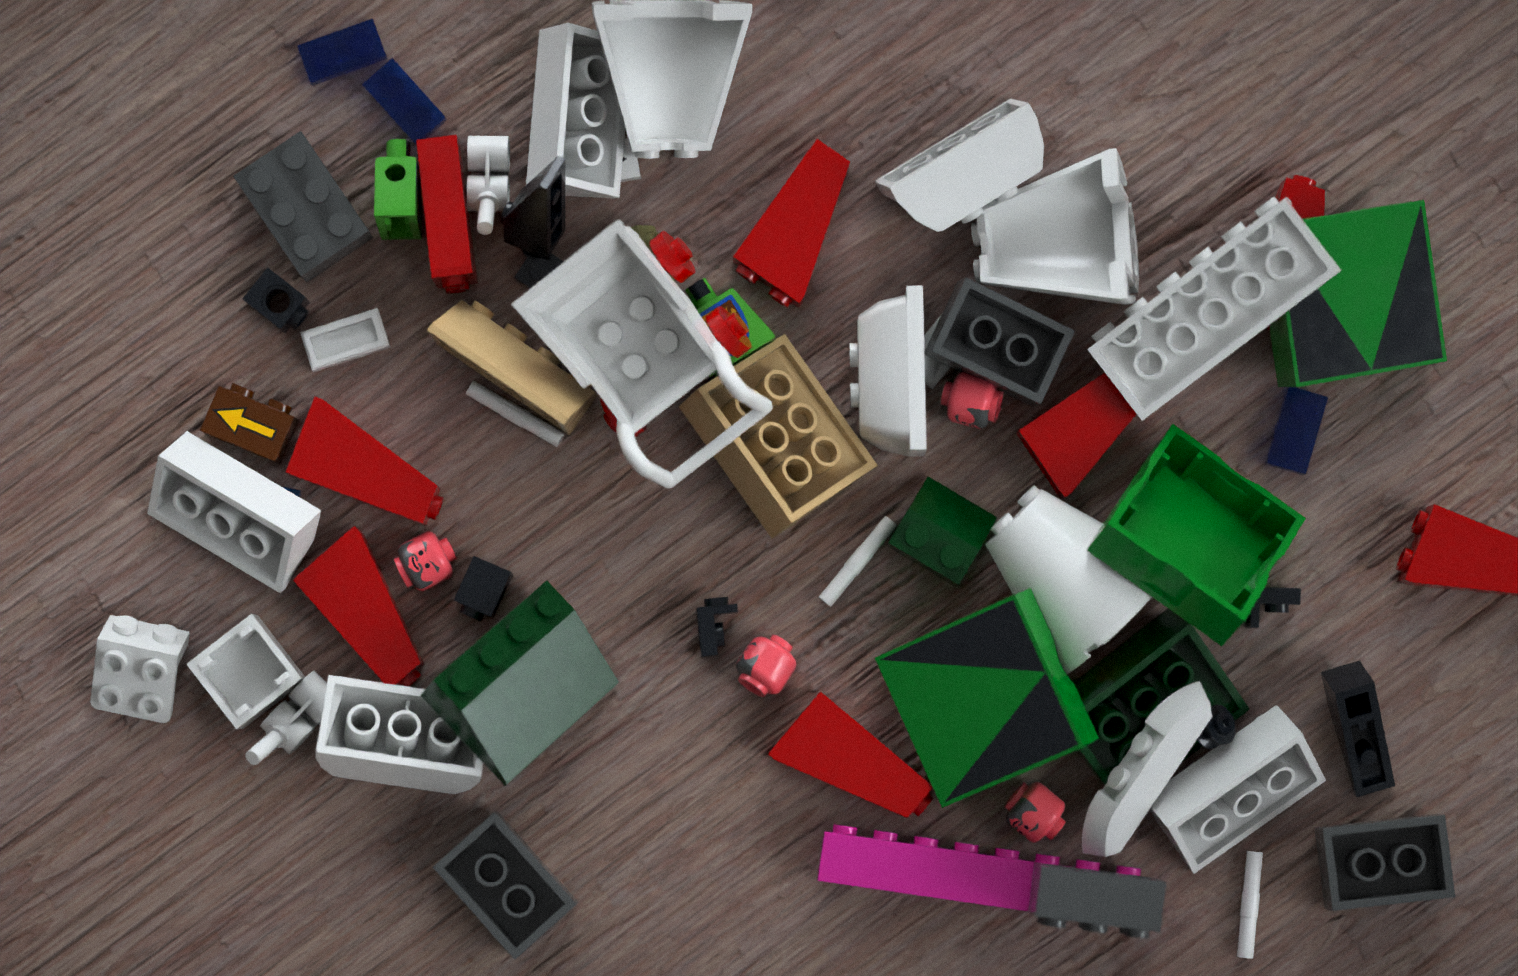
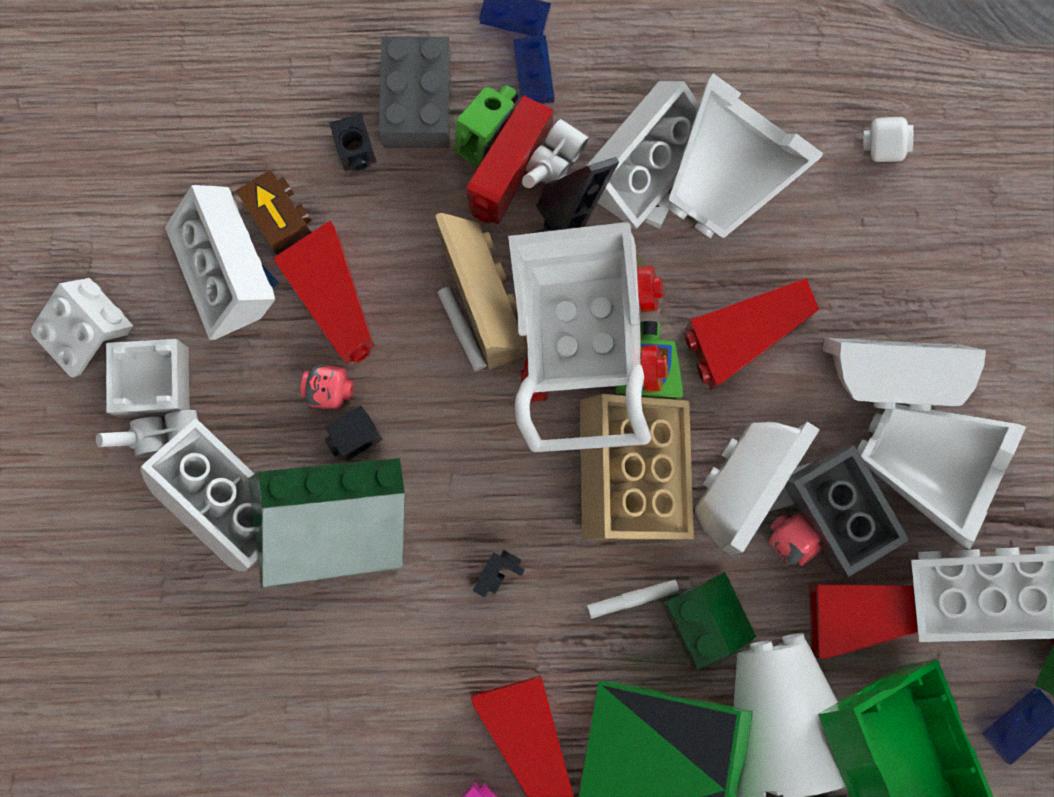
camera: 40 degrees right, 5 degrees down
red slope [293,526,424,687] -> none
white tile [300,308,391,372] -> none
dark grey brick [433,811,579,960] -> none
coral head [736,634,796,697] -> none

